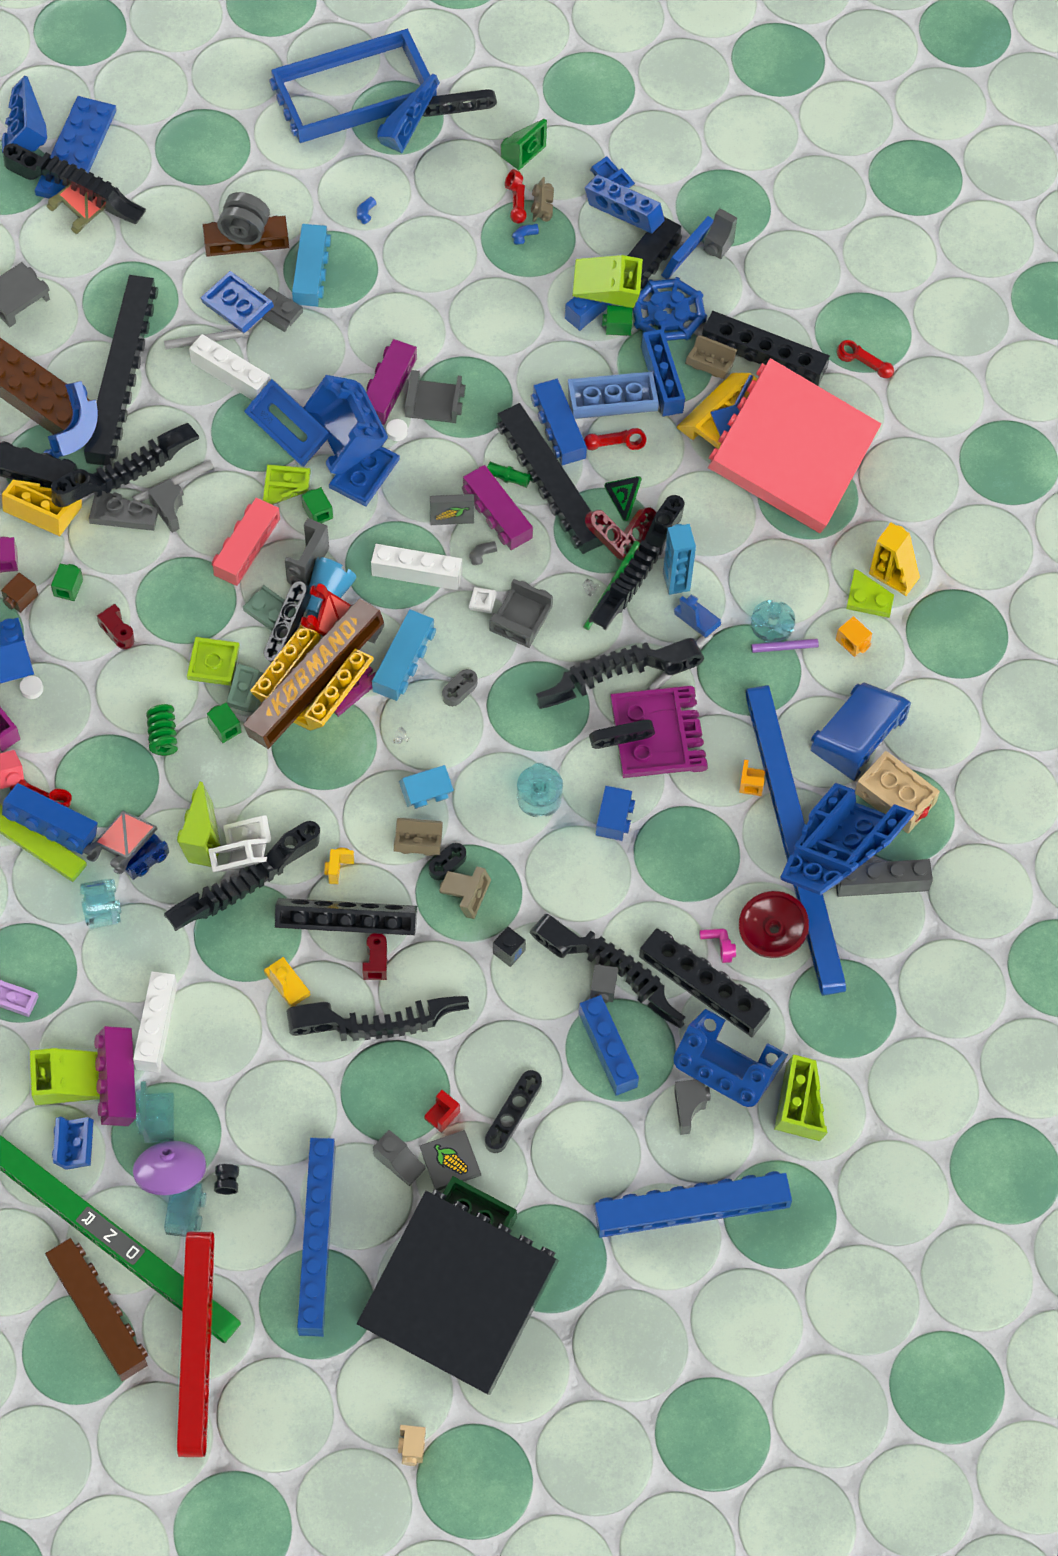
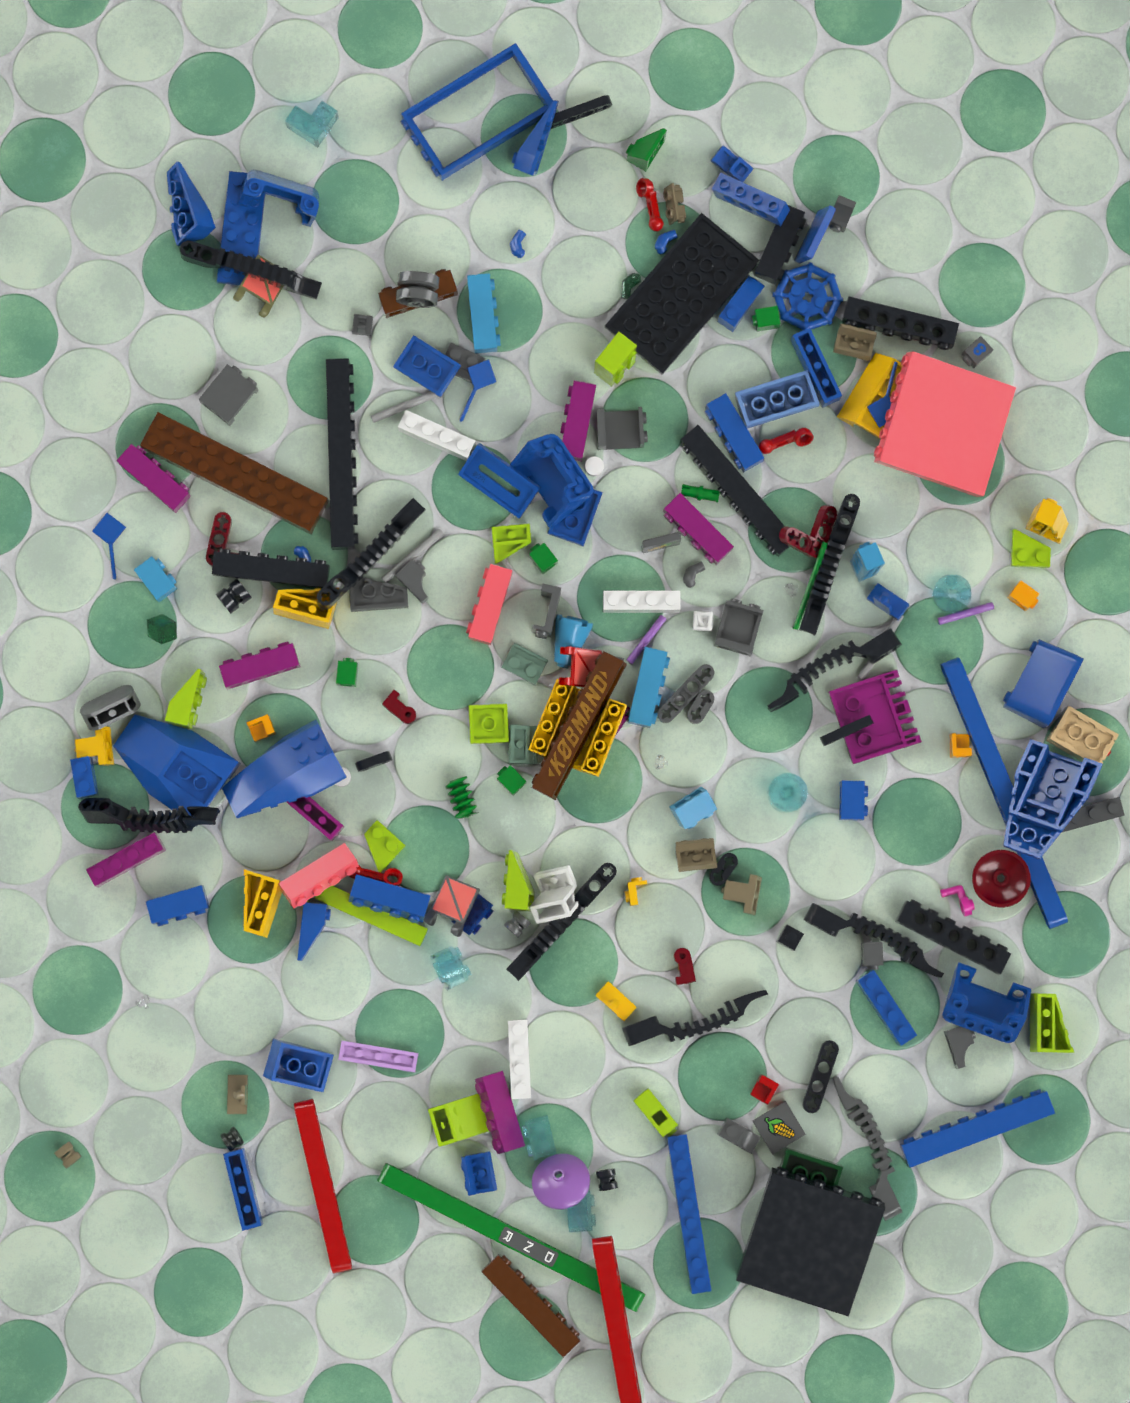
camera: 15 degrees left, 20 degrees up
reddish brown brick [1,572,38,613] -> none
arch [48,381,98,457] -> none
black beam [264,581,311,663] -> none
black brick [275,898,418,936] -> none
tan brick [398,1425,426,1466] -> none
lime slope [572,255,643,308] -> none
black piece [604,476,642,521] -> none
red piece [837,340,894,378] -> none
none -> blue windscreen [238,170,319,227]
none -> clear light blue brick [285,101,339,148]
none -> dark grey tile [352,314,373,336]
none -> black beam [355,751,392,772]
none -> lime wing [364,820,406,873]
none -> blue piece [460,359,497,422]
none -> dark grey wheel [504,911,531,937]
none -> lime brick [594,332,637,387]
none -> black plate [605,213,760,375]
none -> clear green arm [621,273,641,299]
none -> medium lavender bar [626,615,667,664]
none -> lime brick [633,1088,678,1137]
none -> dark grey beam [657,664,715,723]
none -> dark grey piece [833,1076,903,1221]
none -> dark grey brick [961,336,993,368]

